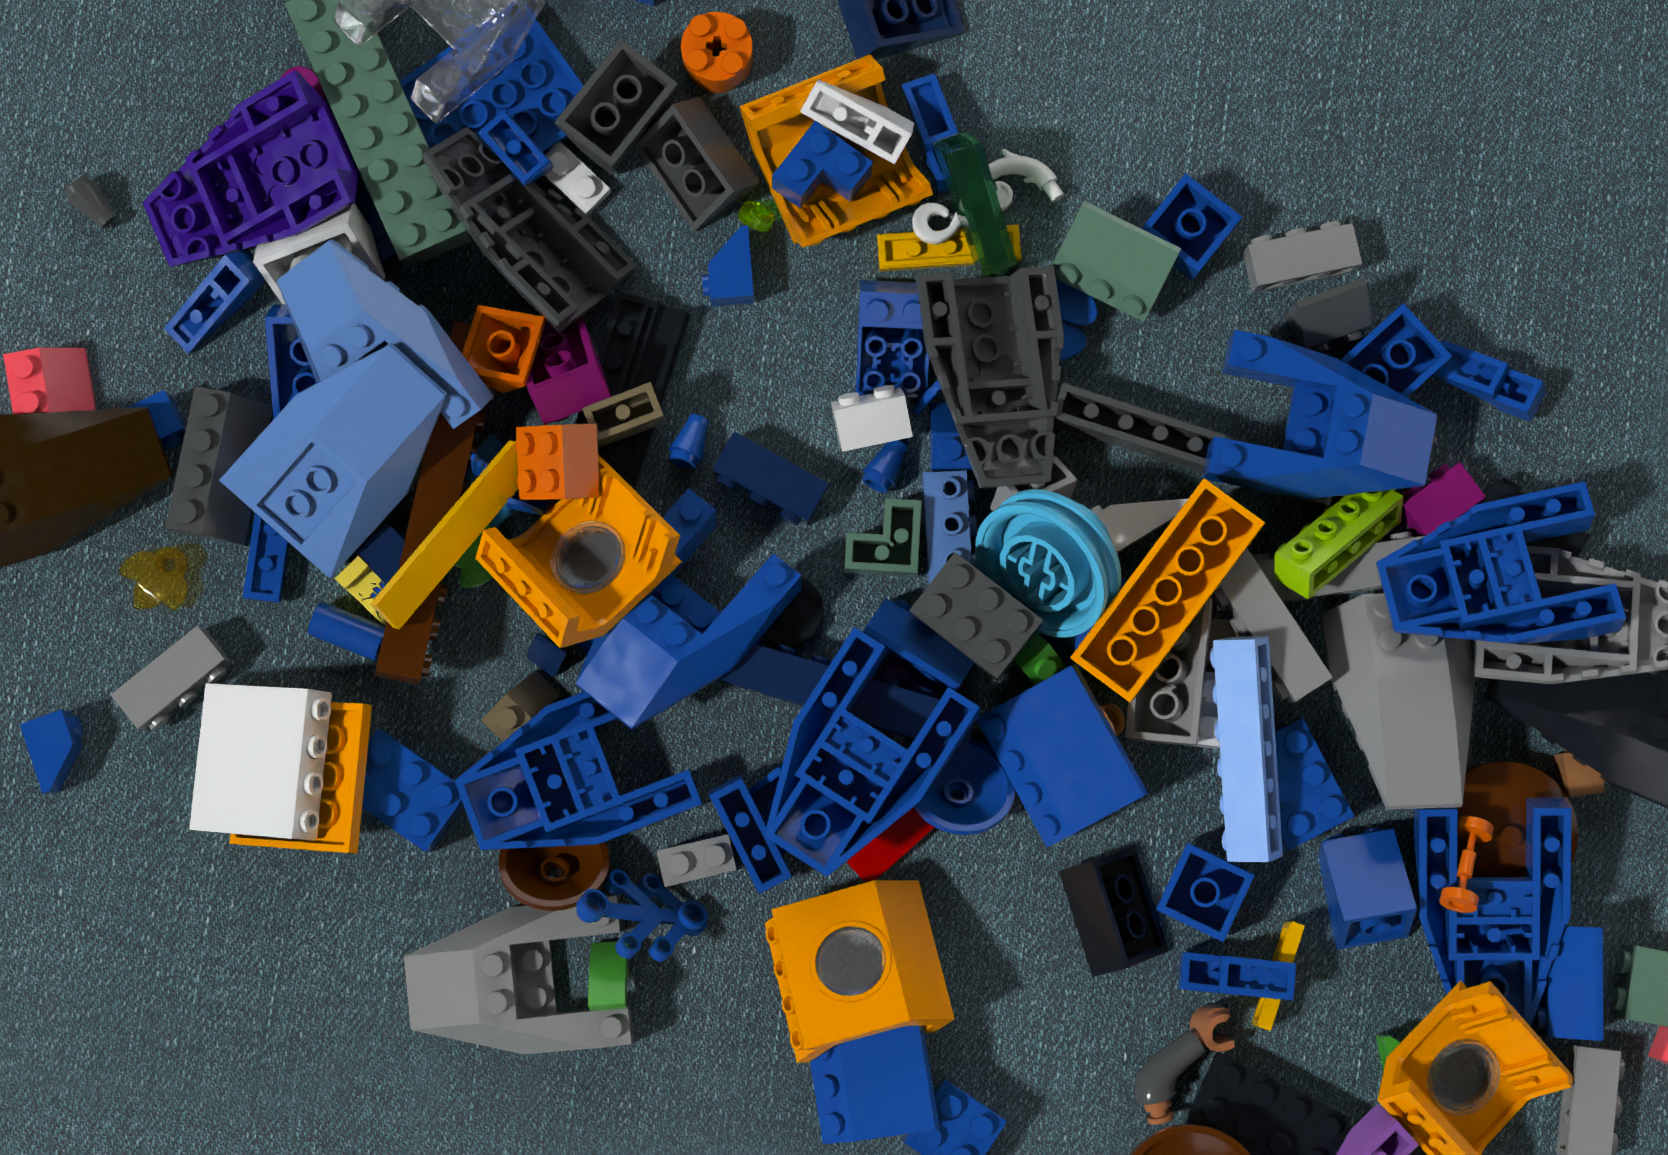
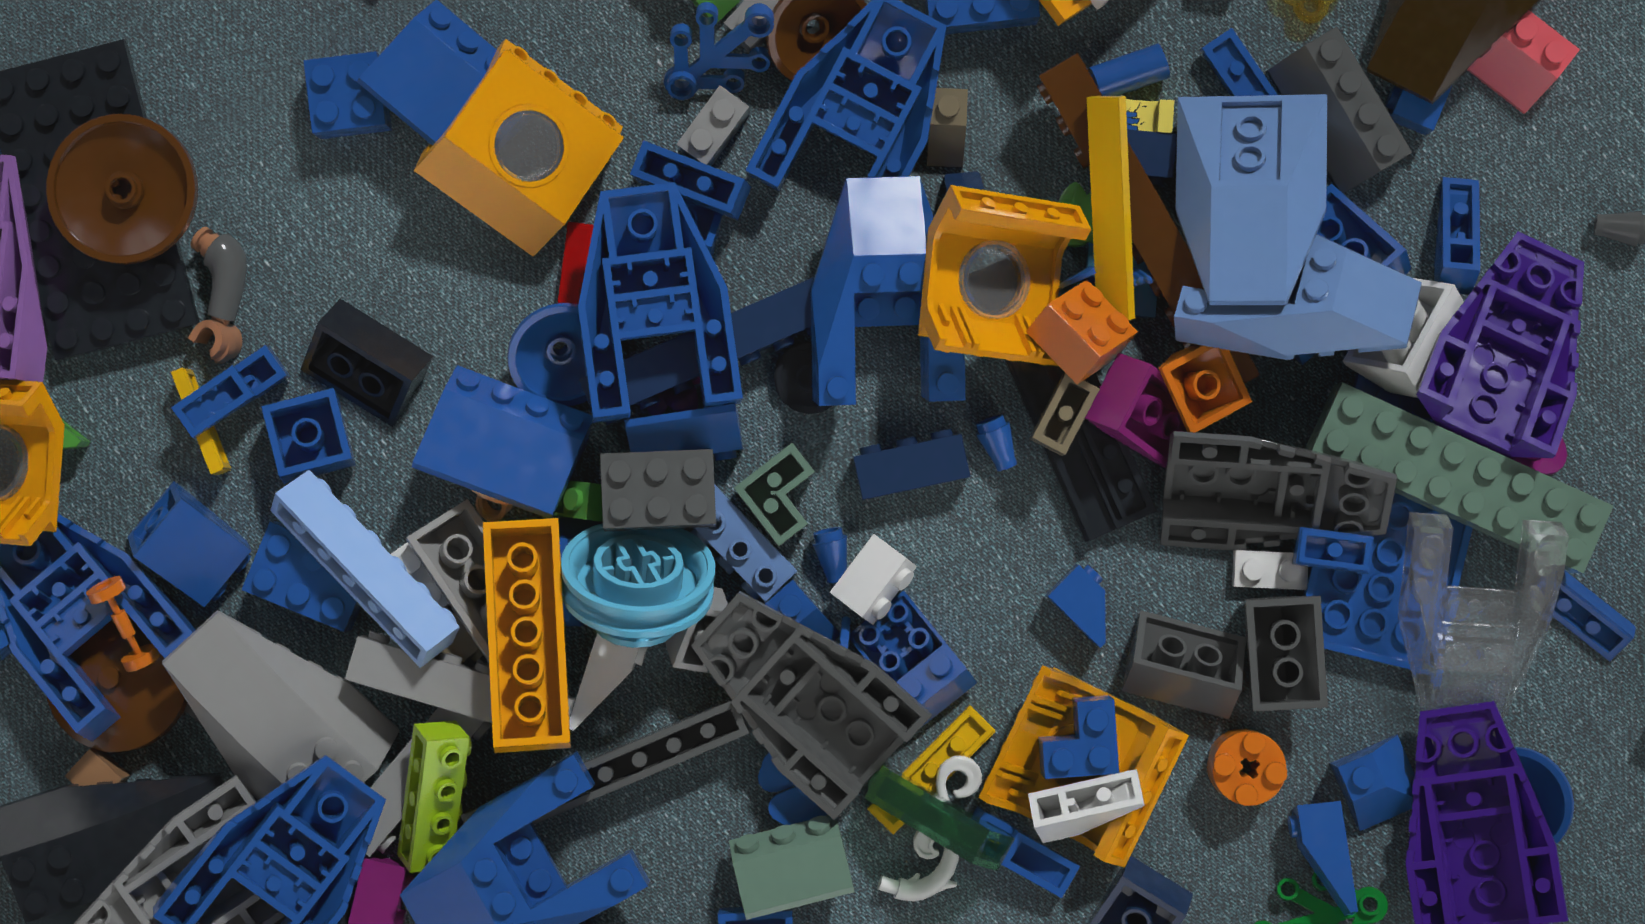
camera: 145 degrees right, 5 degrees up
clear neon green tile [738,201,775,232] -> none

